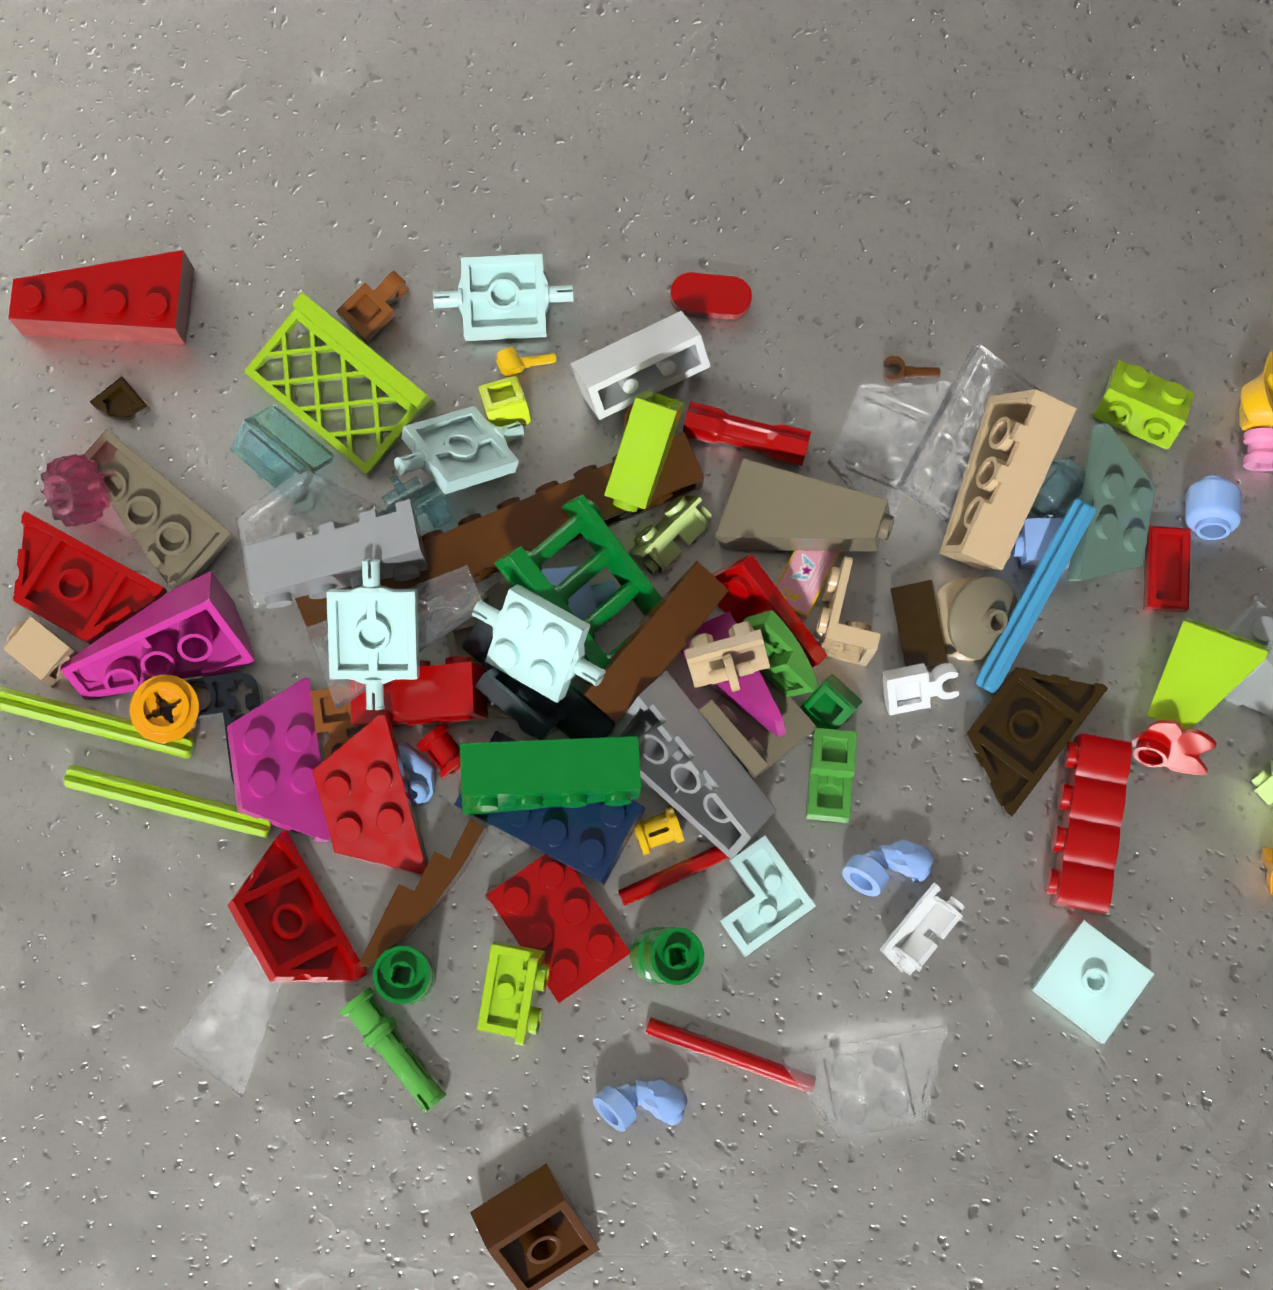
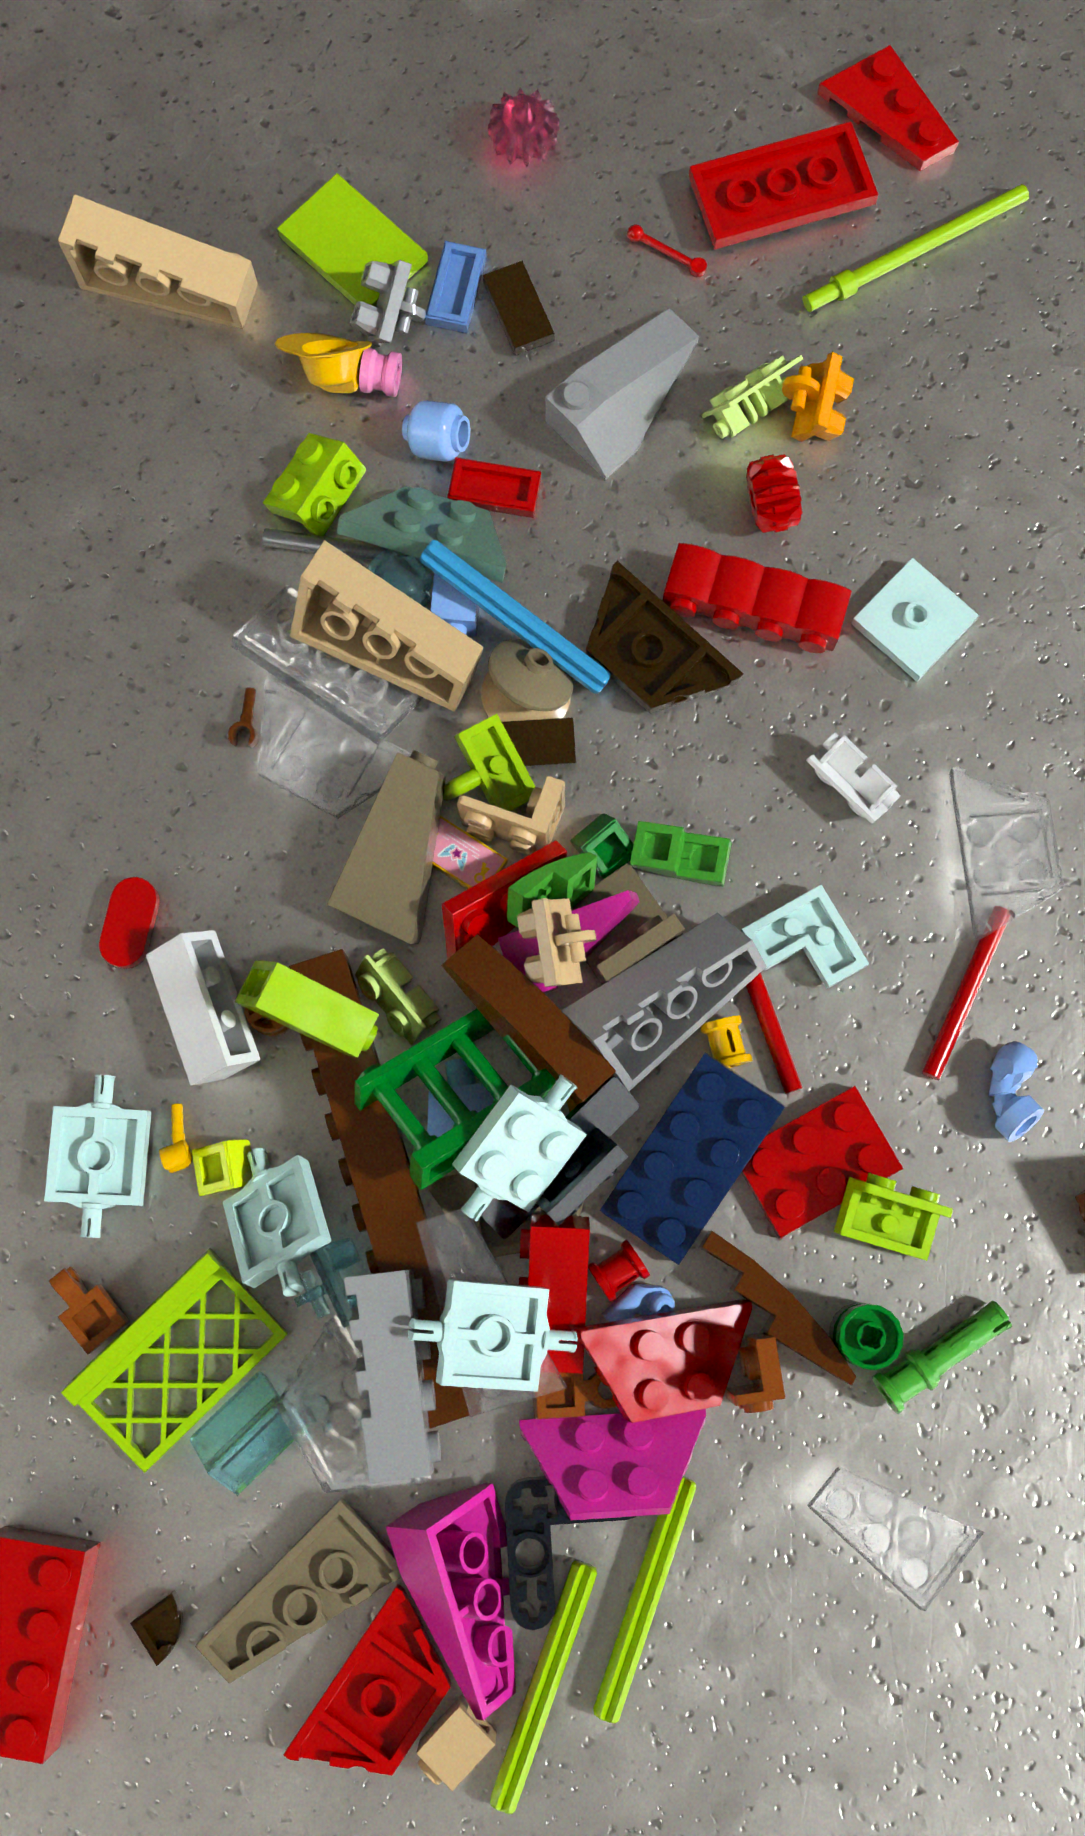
camera: 80 degrees left, 0 degrees up
clear pink gear [40,454,111,527] -> none
light orange gear [130,675,201,744] -> none
red wing [227,830,368,982] -> none
green wedge [460,736,641,816] -> none
green wheel [630,927,705,985] -> none
red axle [682,401,811,466] -> none
light blue arm [842,840,933,896] -> none
white plate [882,663,959,715] -> none
plate [1132,720,1217,775] -> none
lime slope [1146,617,1271,730] -> none
none -> flat silver bar [262,528,429,569]
none -> lime plate [443,714,536,811]
none -> dark orange bracket [725,1333,785,1413]
none -> red gear [746,454,803,533]

